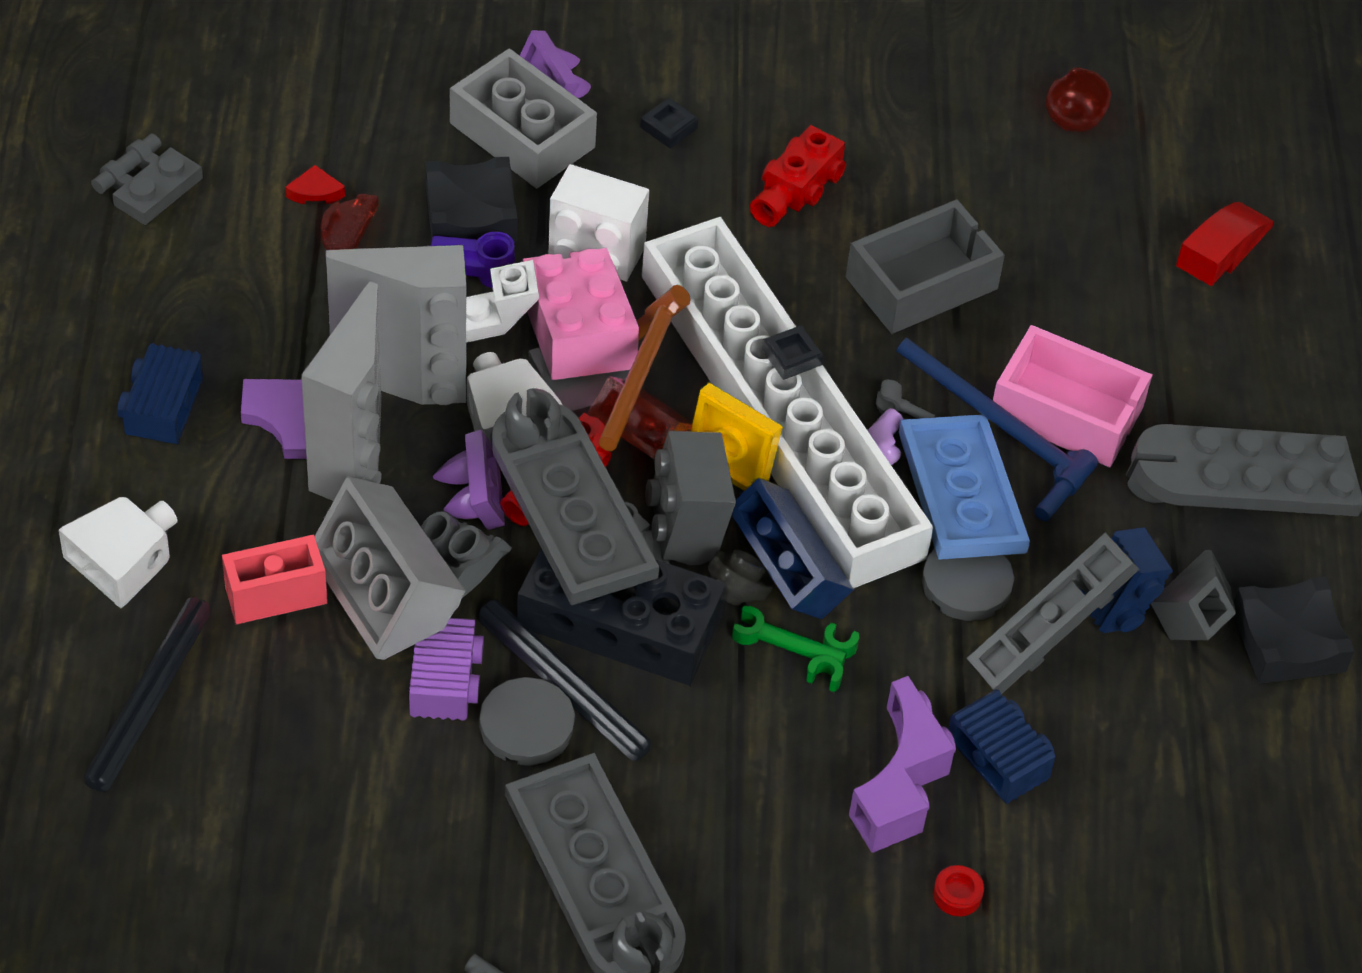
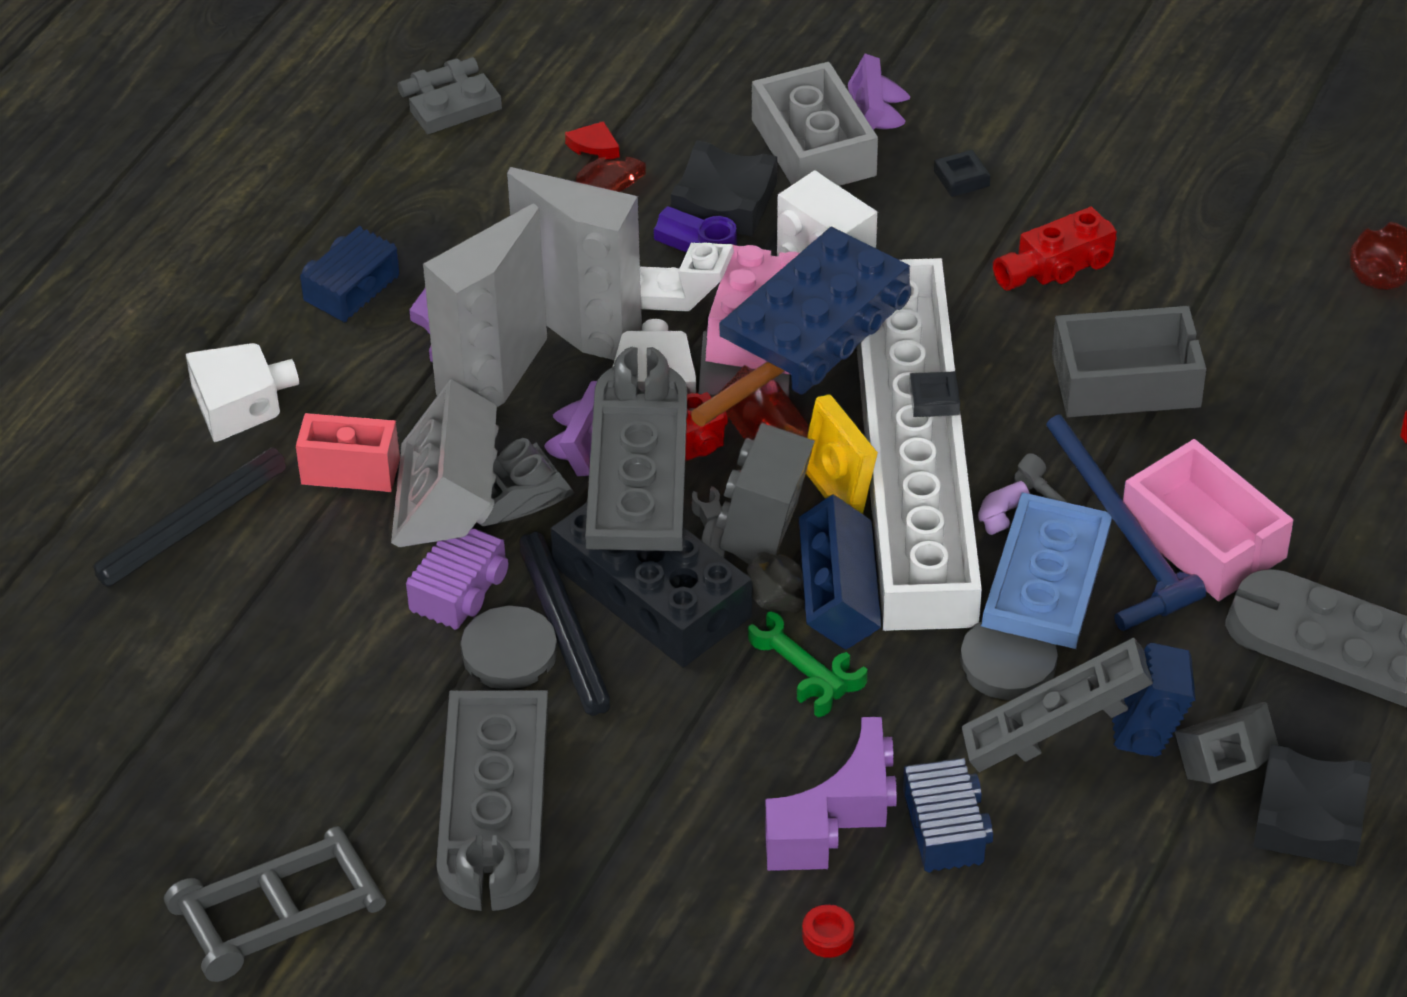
camera: 30 degrees right, 5 degrees down
none -> dark blue bracket [719,226,911,395]

